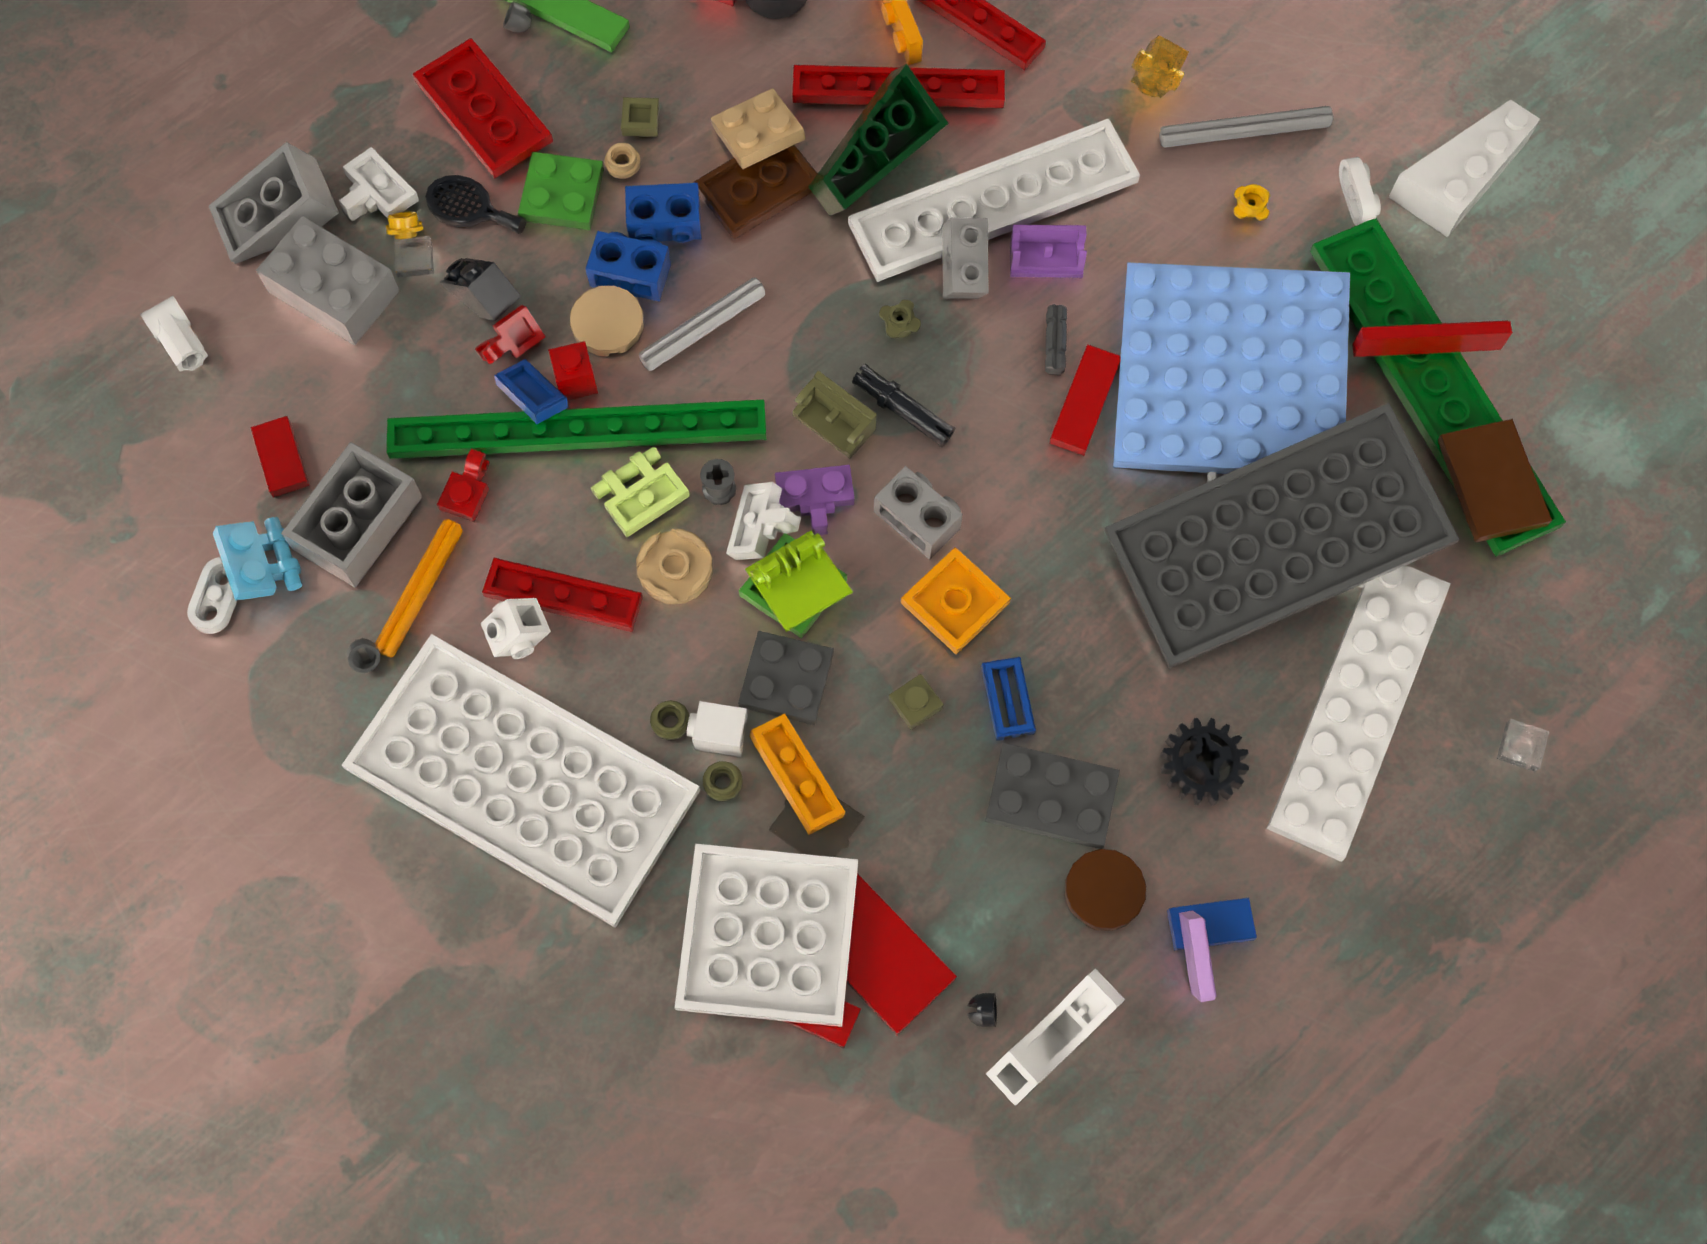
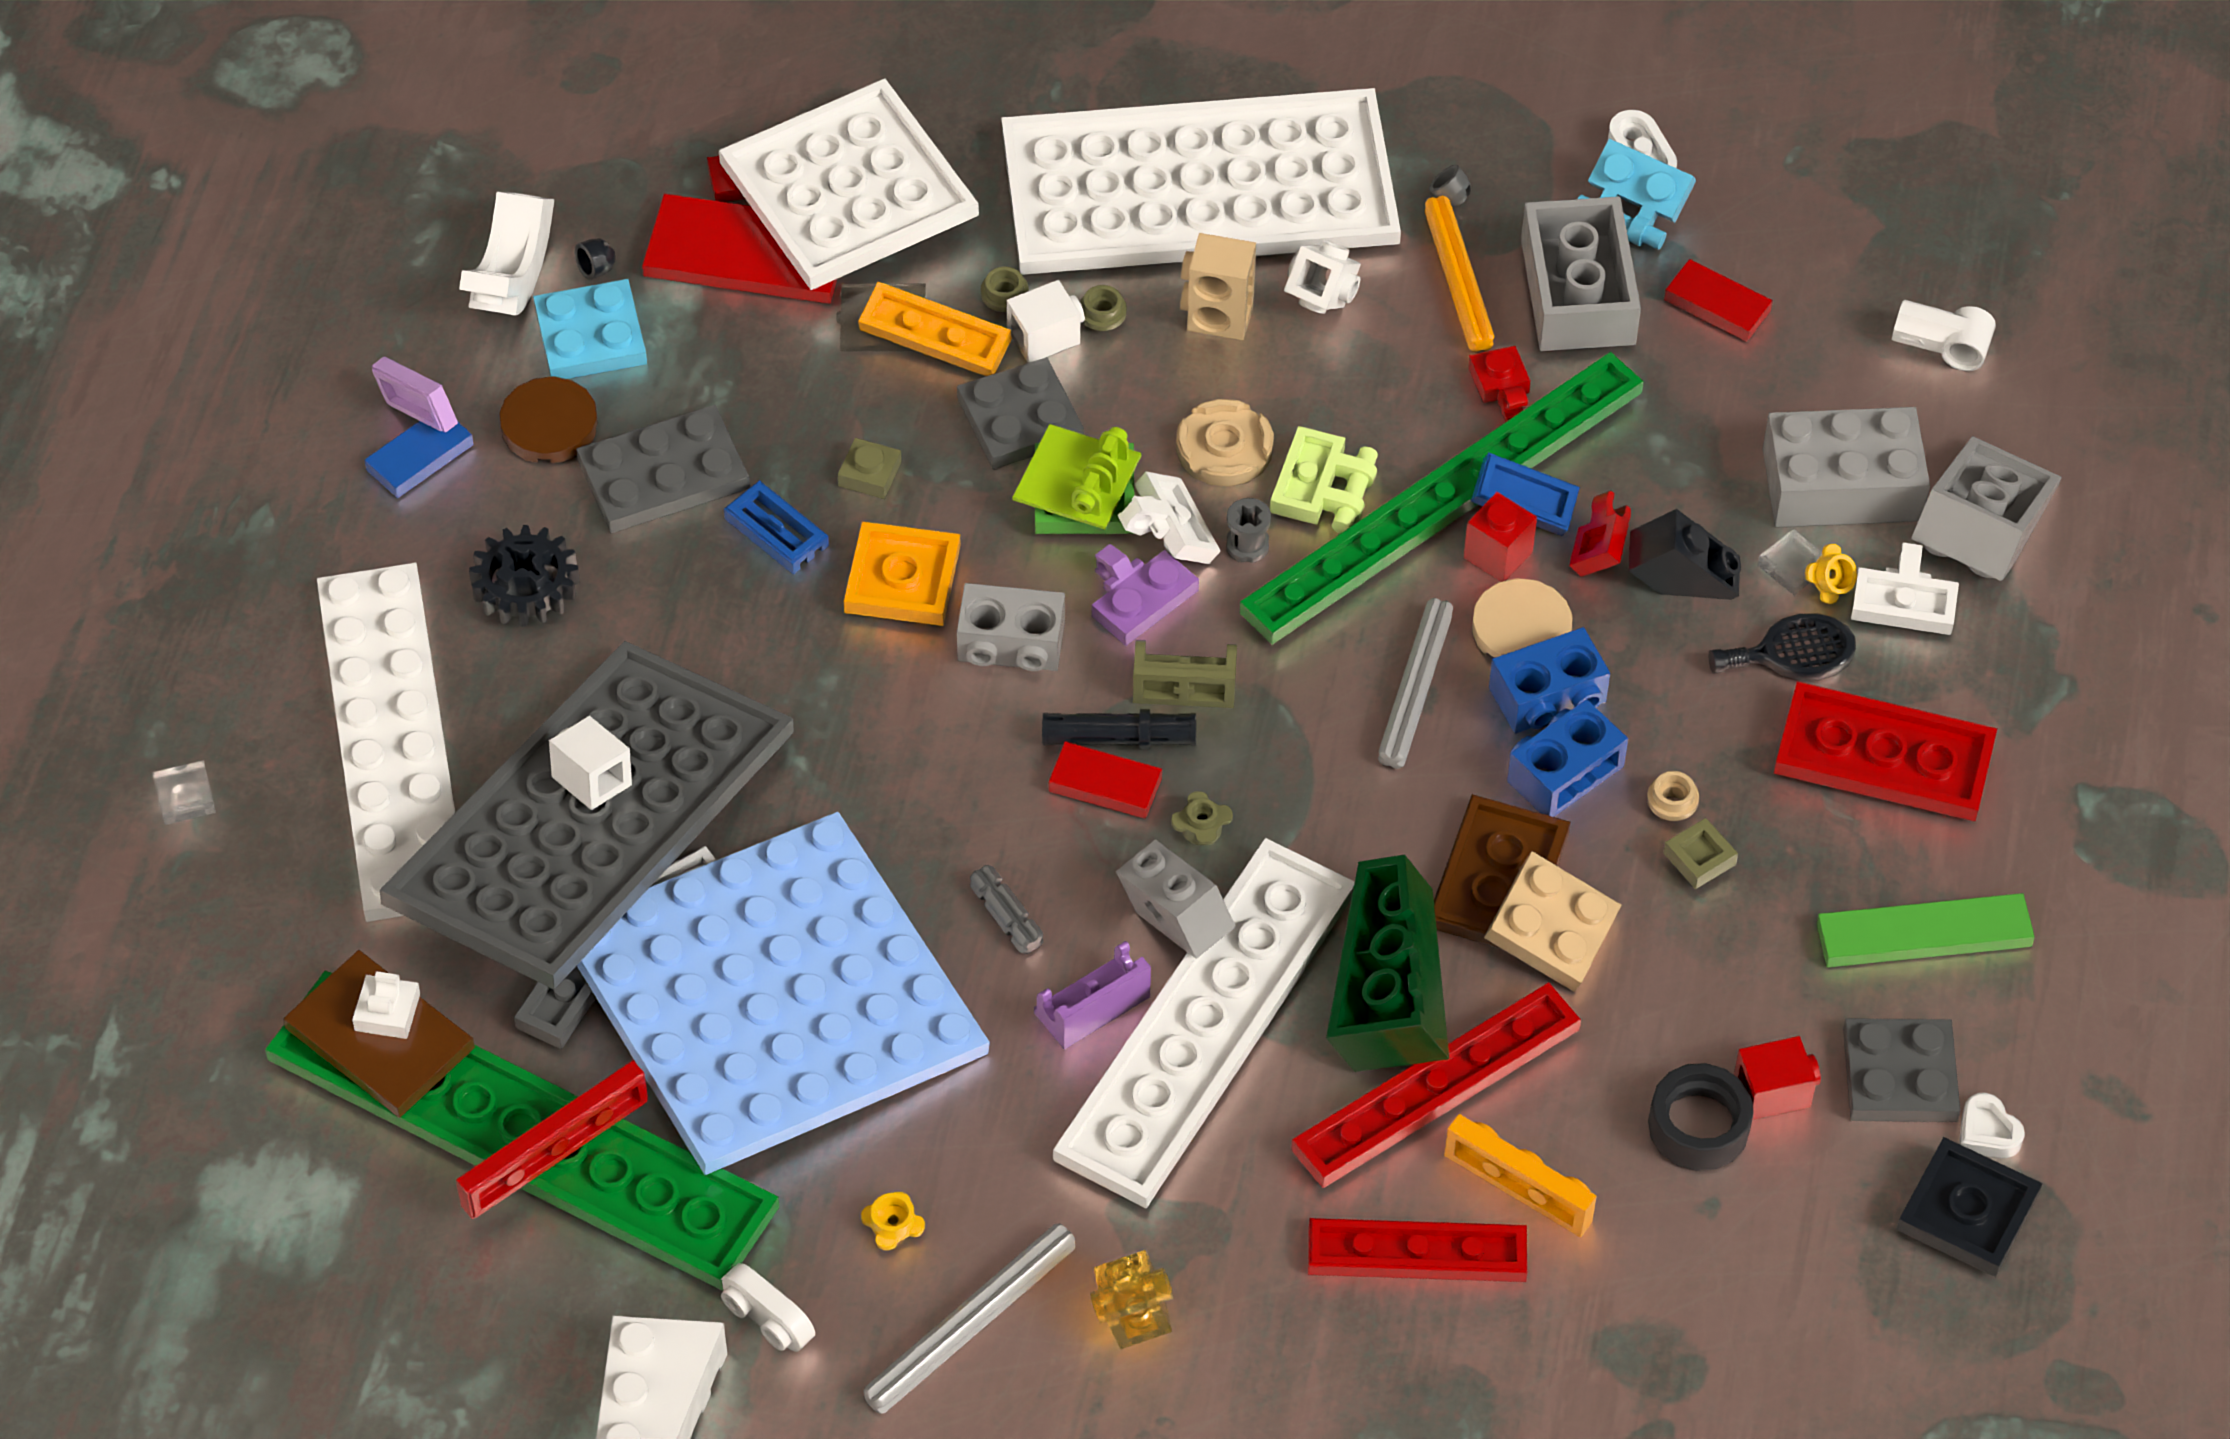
camera: 145 degrees right, 15 degrees down
red tile [482,557,643,632] -> none
dark grey hinge [503,1,532,33] -> none
bright green plate [518,152,604,230] -> none
red tile [1049,344,1121,456] -> none
none -> white tile [353,971,420,1039]
none -> medium azure plate [533,279,647,379]
none -> white brick [549,716,632,810]
none -> red tile [1048,741,1162,819]
none -> tan brick [1180,233,1256,341]

